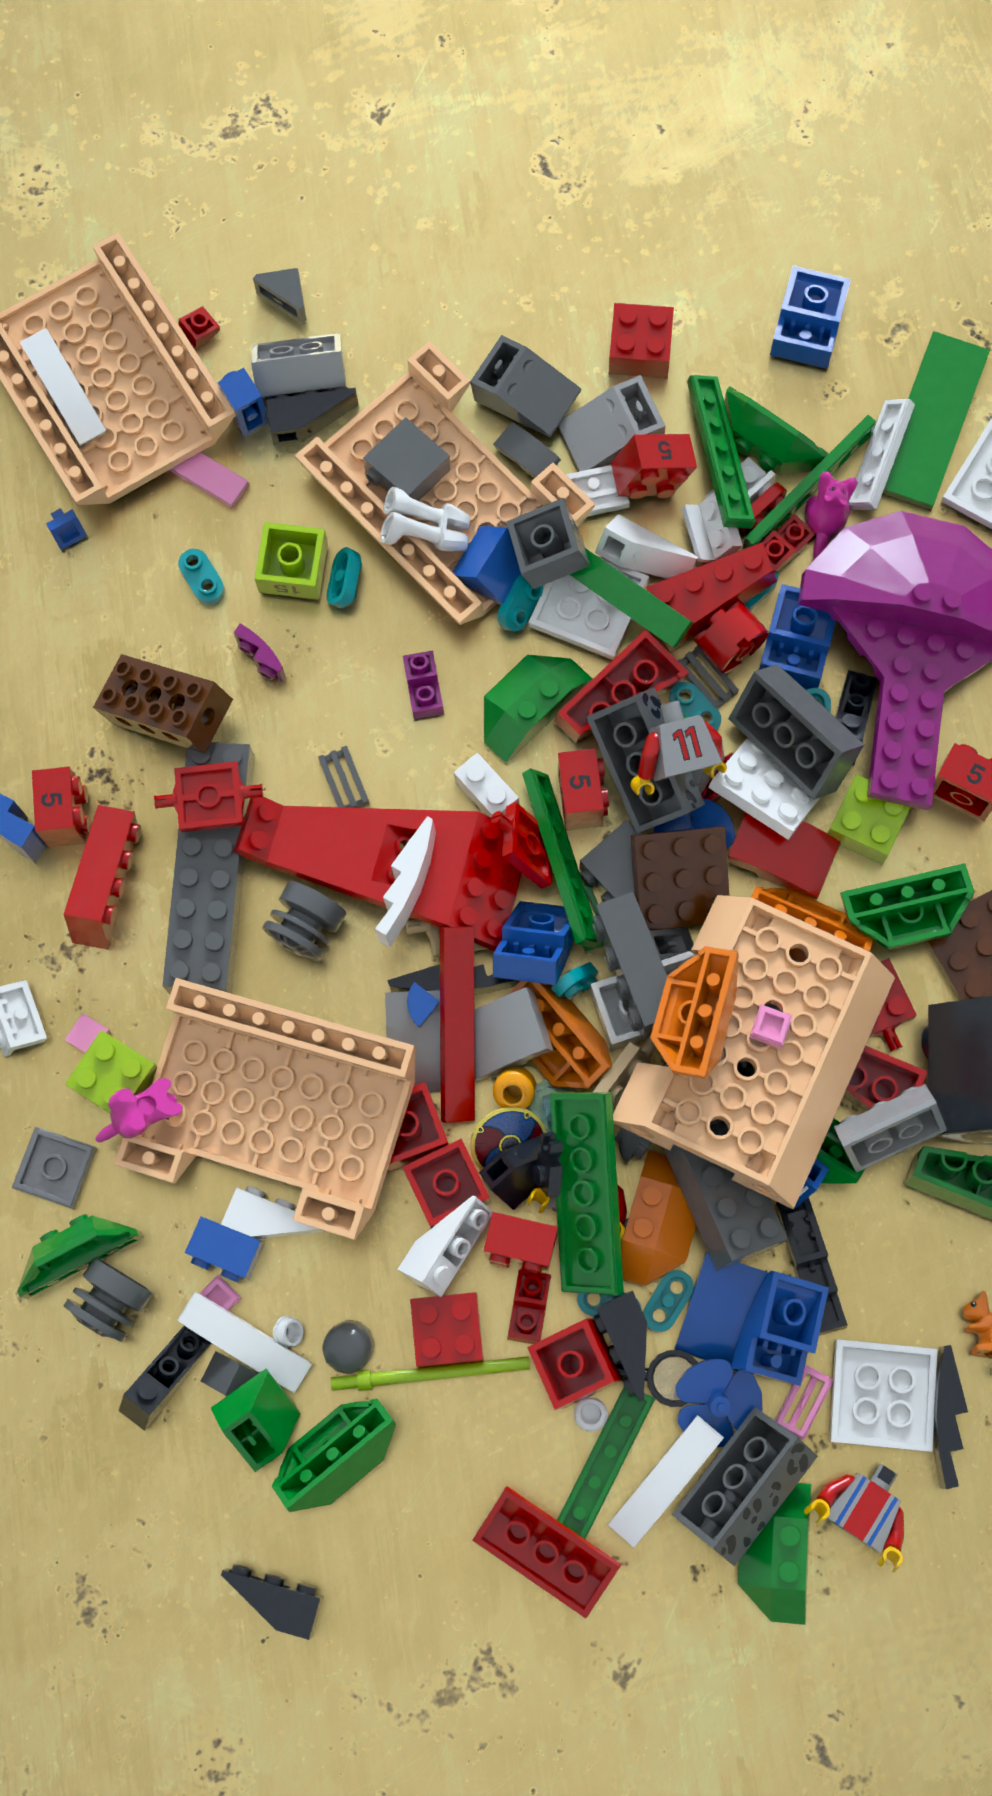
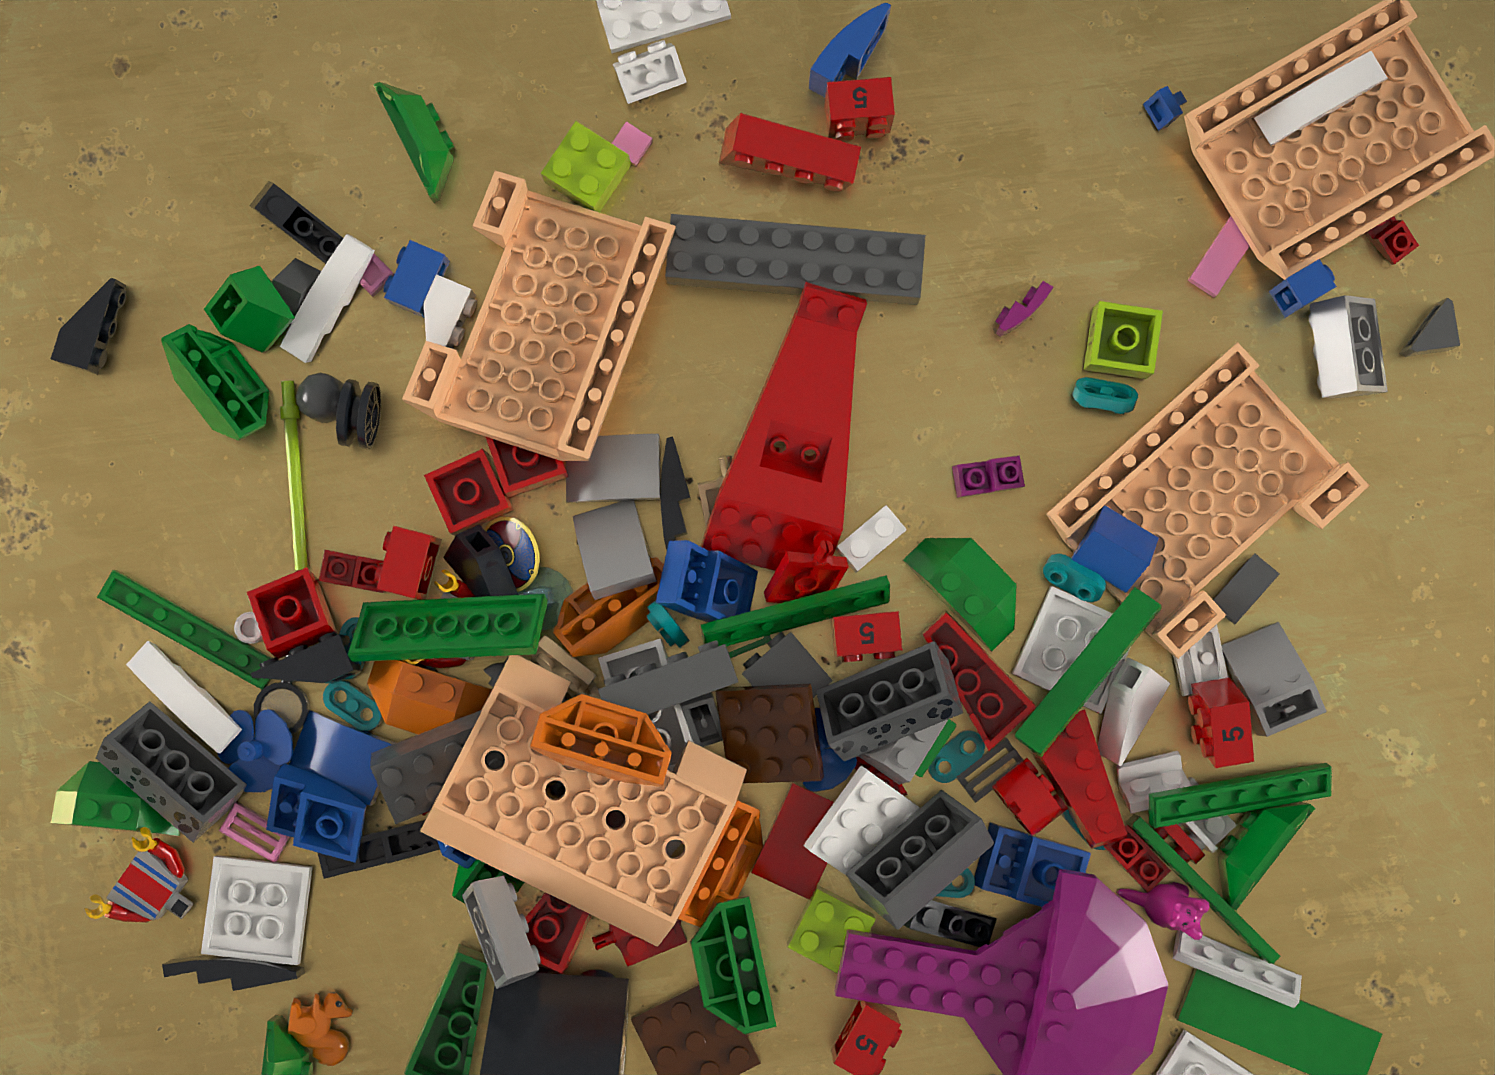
camera: 90 degrees right, 10 degrees up
flat silver tile [12,1127,97,1209] -> none
dark grey wheel [63,1257,154,1342] -> none
reddish brown brick [93,654,233,754] -> none
dark pink animal [95,1078,183,1143] -> none
red plate [154,761,264,833] -> none
teal plate [178,548,225,606] -> none
dark grey wheel [262,881,347,961] -> none
black slope [266,387,359,446] -> none
white plate [273,1316,303,1348] -> none
dark grey tile [318,746,370,808] -> none
dark grey piece [363,417,451,501] -> none
white slope [375,816,436,948] -> none
white piece [380,487,470,551] -> none
white slope [397,1196,493,1297] -> none
blue tile [407,982,440,1028] -> none
red brick [410,1292,484,1368] -> none
red tile [439,926,475,1123] -> none
dark grey slope [470,335,582,438] -> none
red slope [472,1486,621,1619] -> none
light orange head [493,1066,537,1109] -> none
dark grey slope [506,498,590,589] -> none
black plate [533,1132,563,1197] -> none
red brick [608,303,674,379] -> none
light grey torso [631,701,727,796] -> none
bright pink tile [749,1004,793,1049] -> none
blue slope [770,266,851,369] -> none
none -> black wheel [336,379,381,449]

